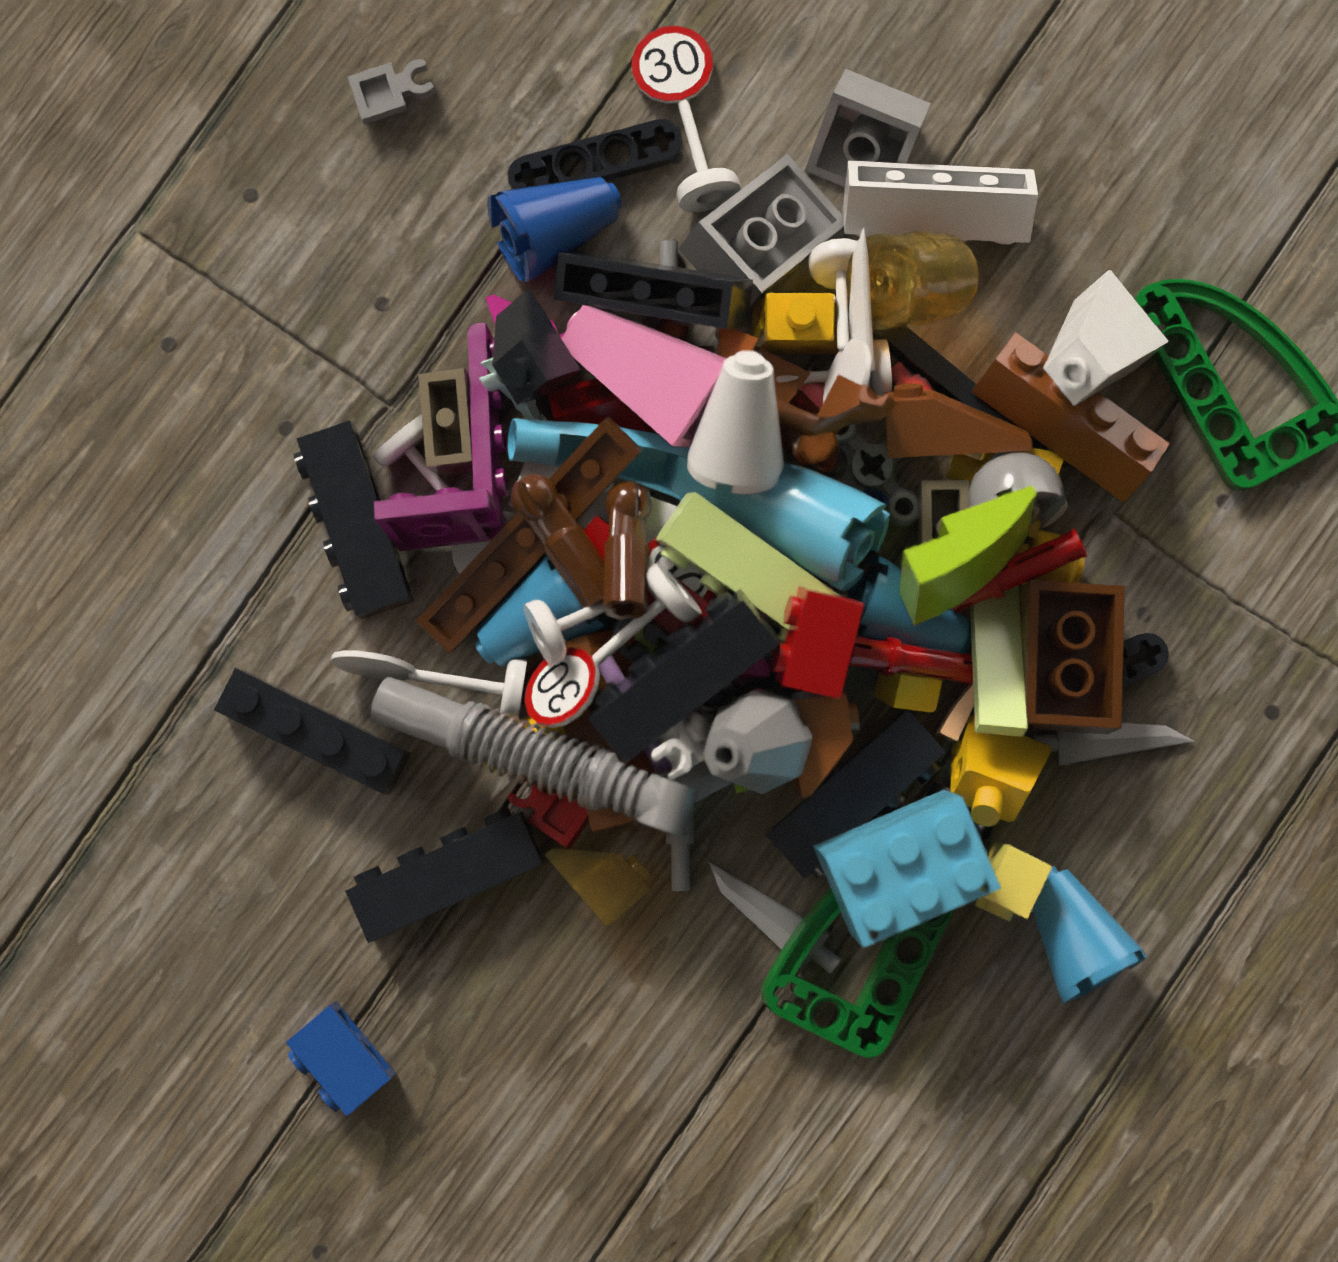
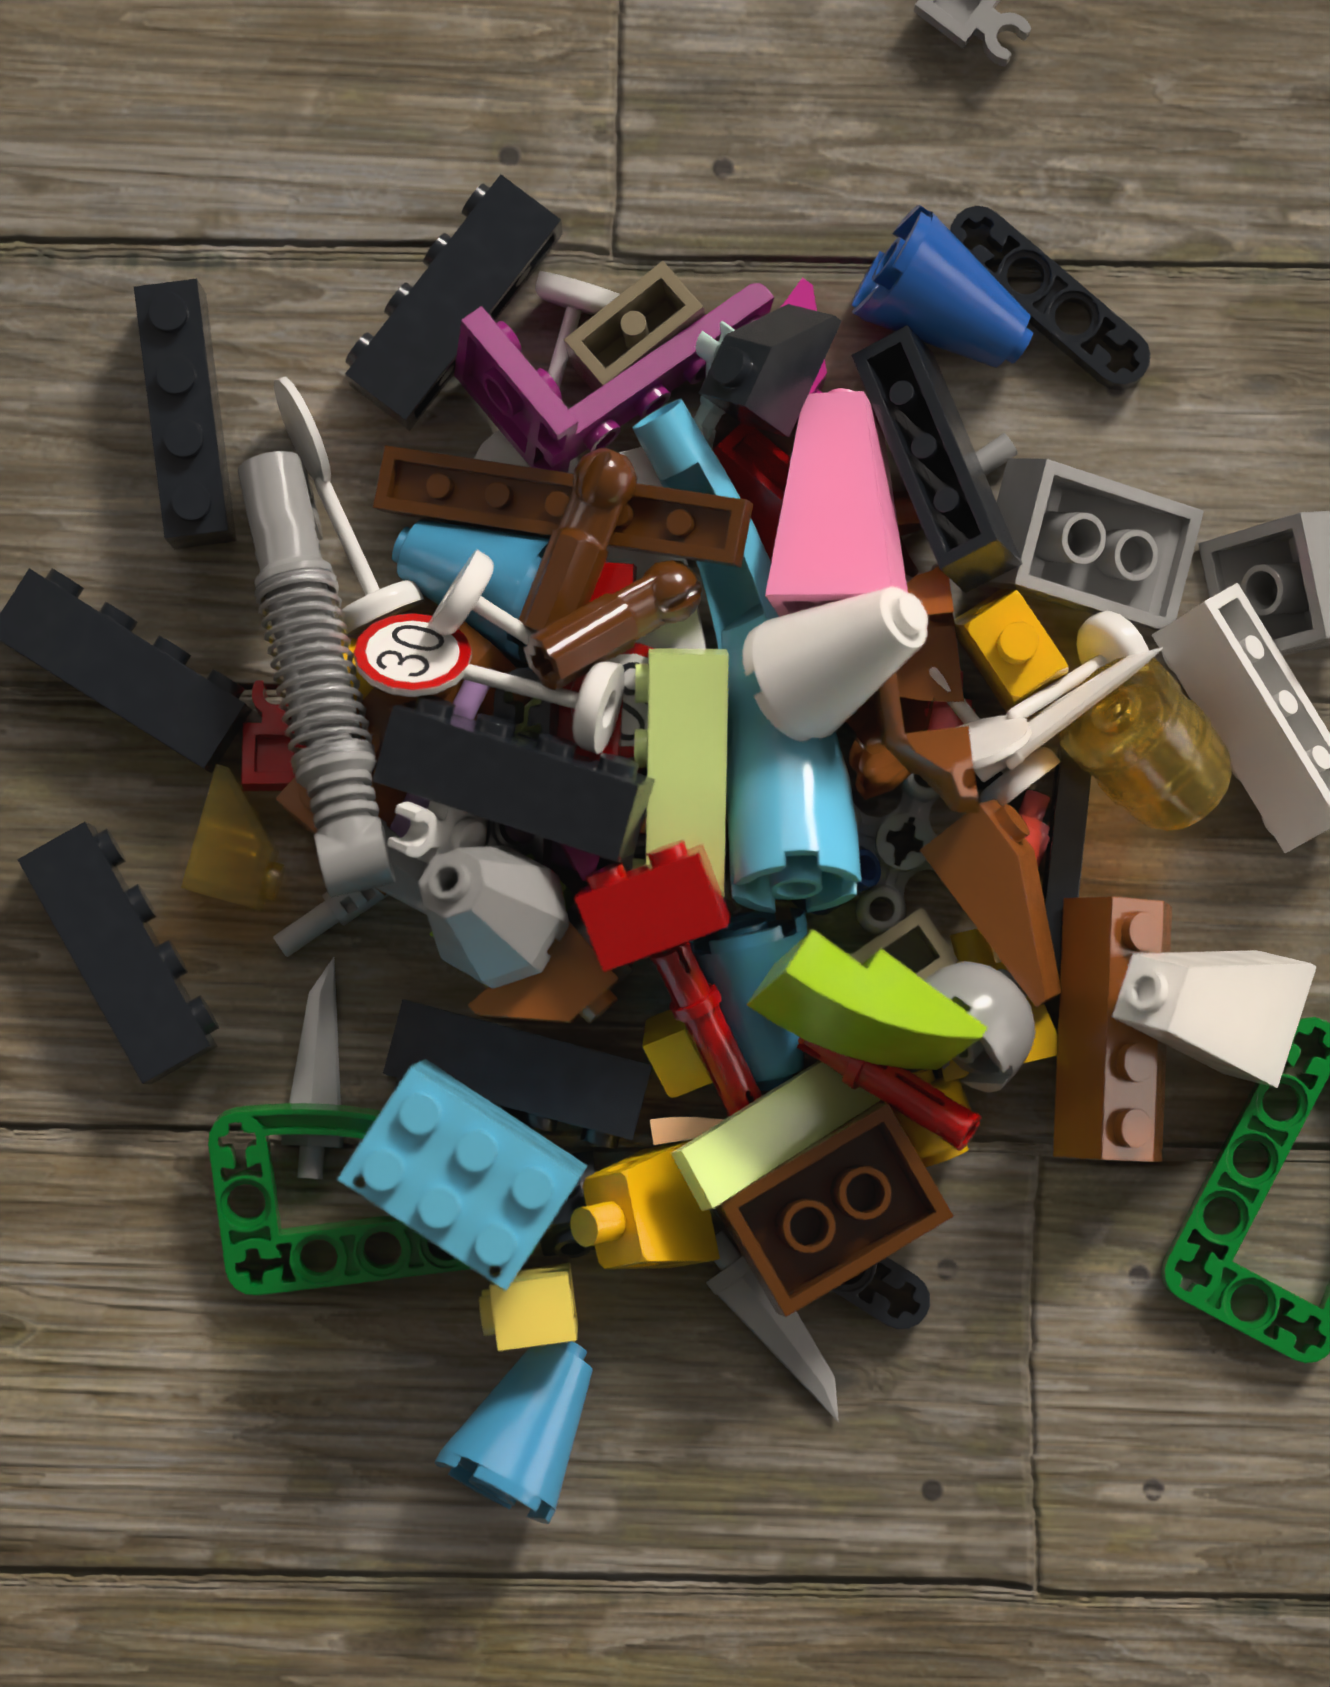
camera: 55 degrees right, 0 degrees up
white piece [631,25,742,212] -> none
none -> black brick [17,822,219,1084]

